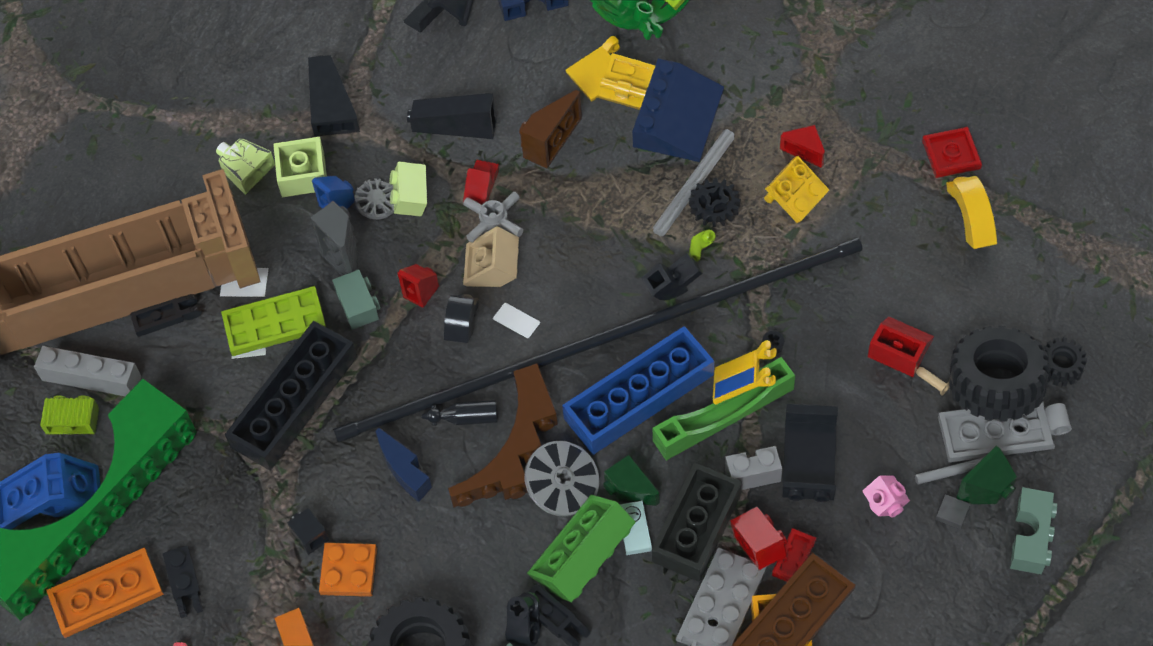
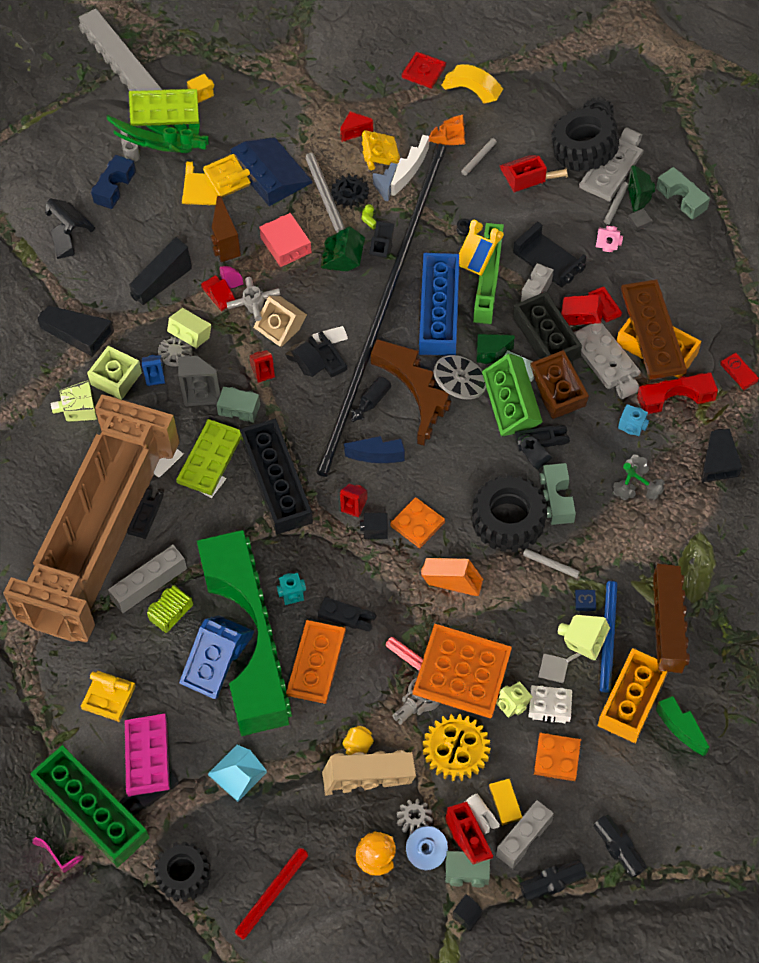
camera: 55 degrees left, 0 degrees up
none -> dark pink brick [220,266,243,289]
none -> coral brick [259,213,311,267]
none -> teal brick [276,573,306,605]
none -> black hinge [308,331,347,378]
none -> dark green slope [321,226,365,272]
none -> red slope [340,483,368,518]
none -> sand blue slope [373,163,397,201]
none -> white slope [391,135,429,196]
none -> orange brick [429,115,465,145]
none -> light grey bar [461,138,497,176]
none -> reddish brown slope [530,350,589,419]

